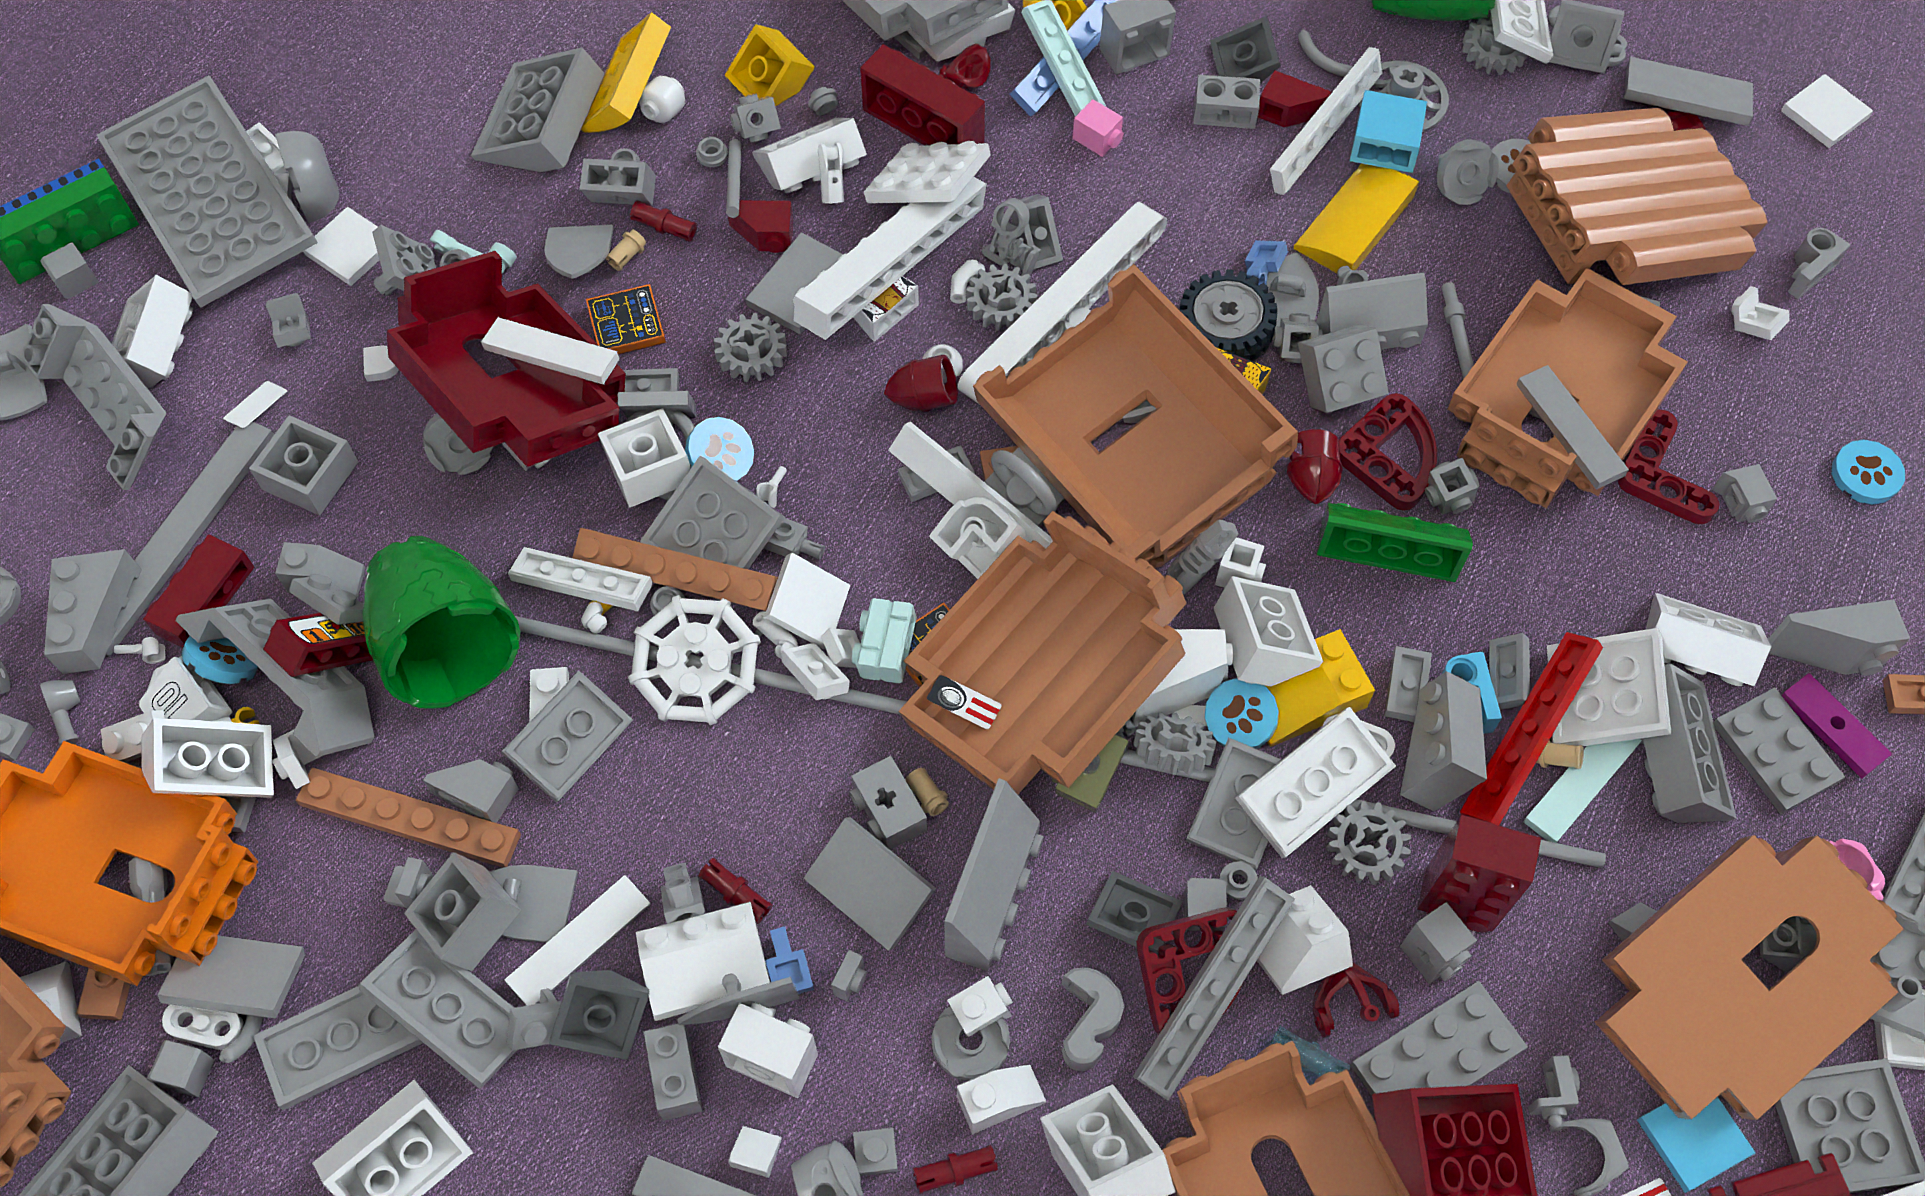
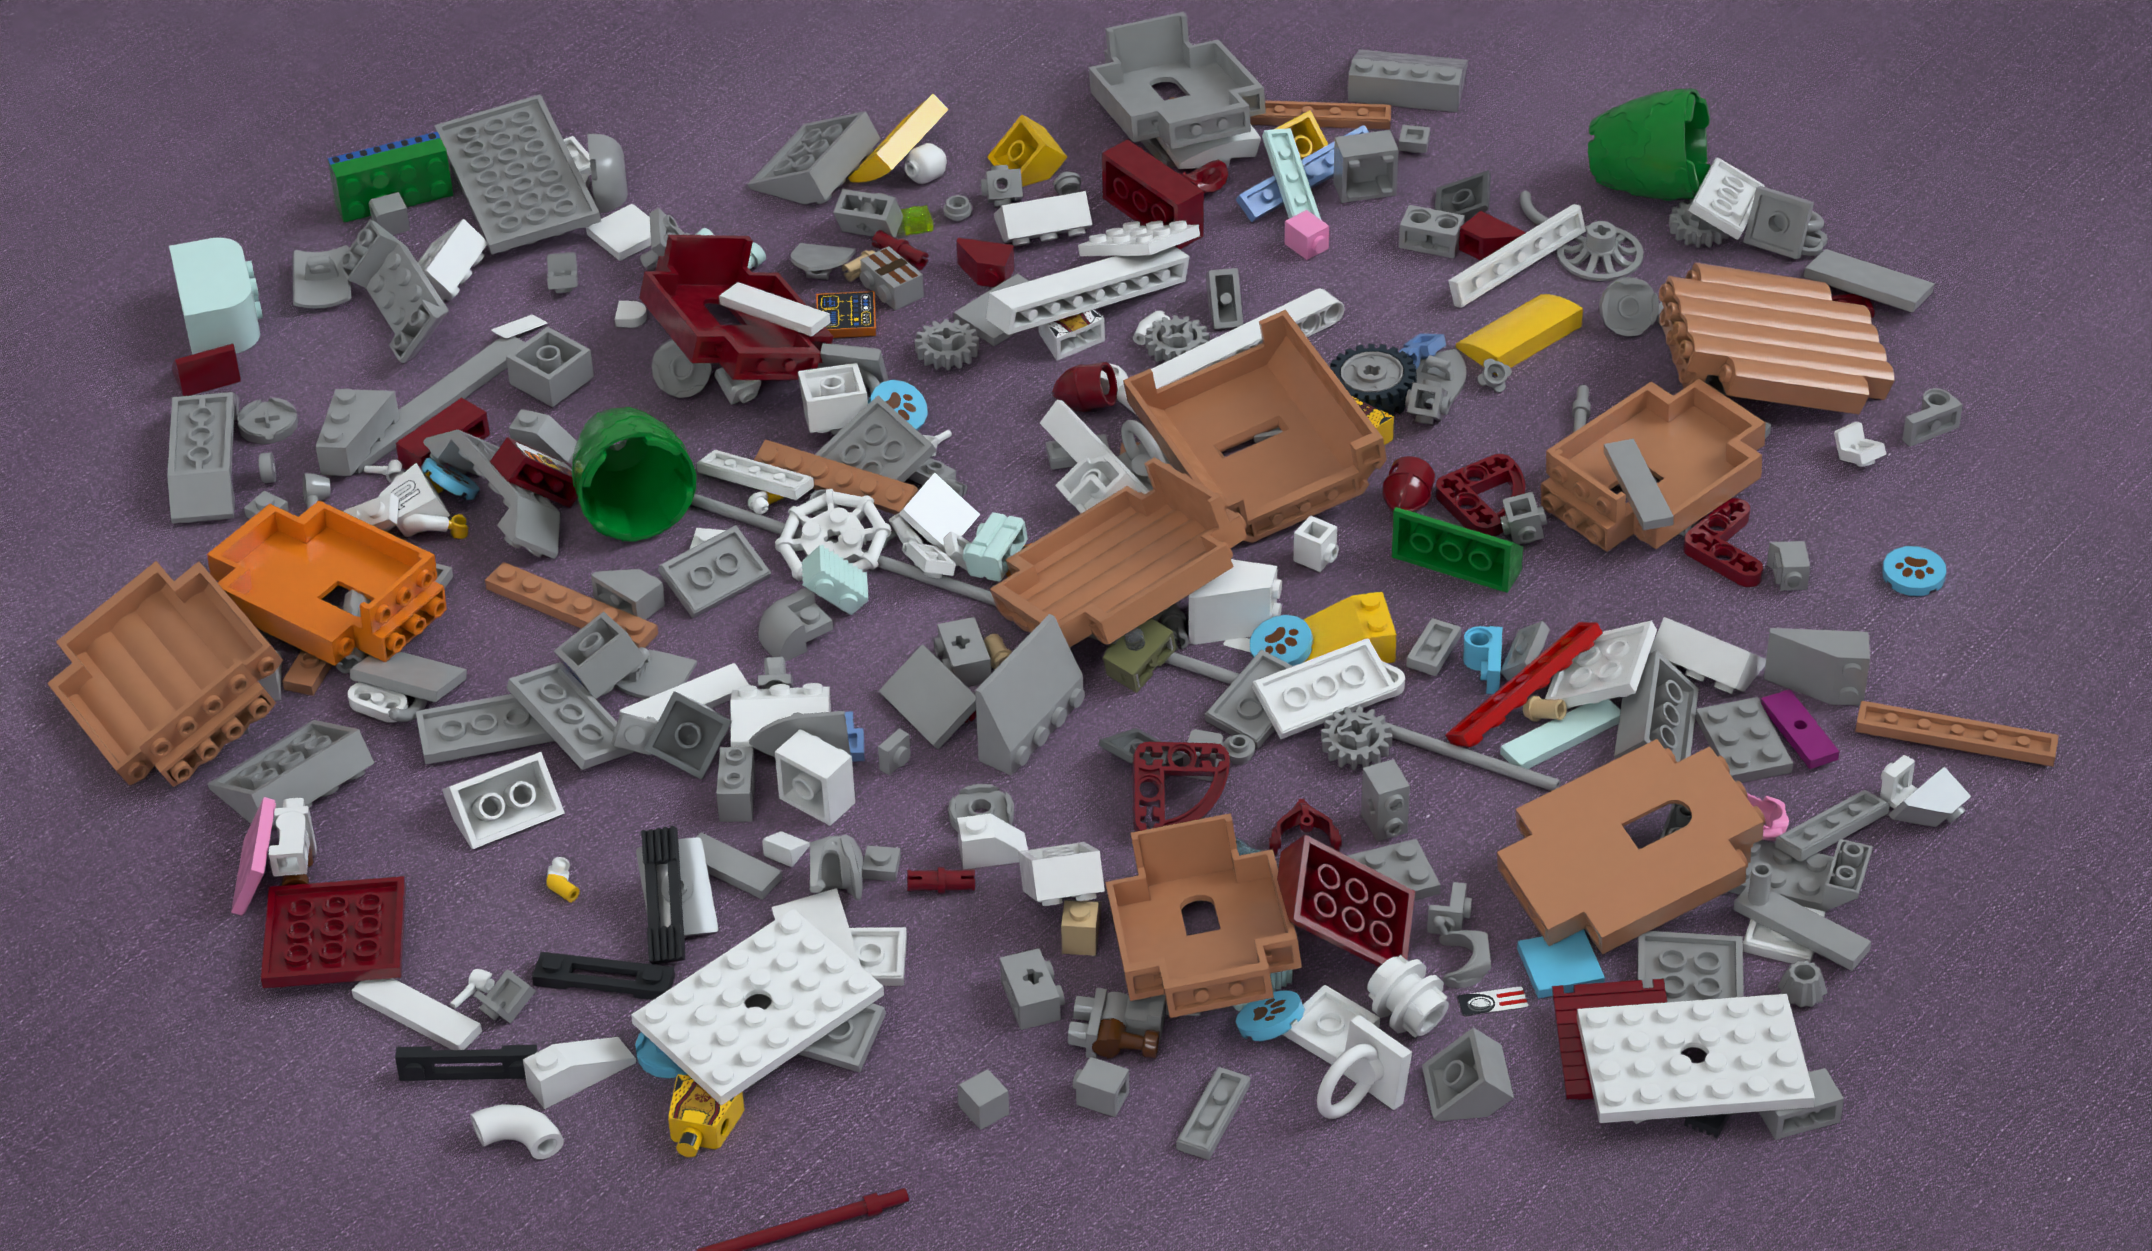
camera: 15 degrees right, 20 degrees down
white slope [141,718,274,798] -> none
light grey piece [147,1040,215,1098] -> none
white bracket [272,729,321,789] -> none
light grey plate [289,574,364,625] -> none
light grey bracket [384,857,434,908] -> none
dark red pin [698,858,773,924] -> none
light grey bar [726,139,741,218] -> none
white bar [818,143,844,203] -> none
sticker [927,675,1002,729] -> none
white bracket [947,976,1013,1037] -> none
light grey piece [982,198,1041,276] -> none
light grey animal [1061,967,1124,1072] -> none
light grey gear [1133,712,1216,775] -> none
light grey tile [1133,876,1295,1101] -> none
light grey hinge [1167,520,1238,595] -> none
white slope [1214,576,1323,687] -> none
white slope [1257,886,1353,995] -> none
light grey brick [1298,324,1389,413] -> none
light grey slope [1316,272,1428,351] -> none
medium azure brick [1350,90,1427,173] -> none
light grey wedge [1400,671,1487,811] -> none
dark red brick [1417,815,1541,933] -> none
white tile [1781,74,1873,148] -> none
none -> light grey brick [758,588,833,662]
none -> light aqua brick [801,545,869,615]
none -> light grey brick [860,246,924,311]
none -> clear neon green plate [900,205,934,236]

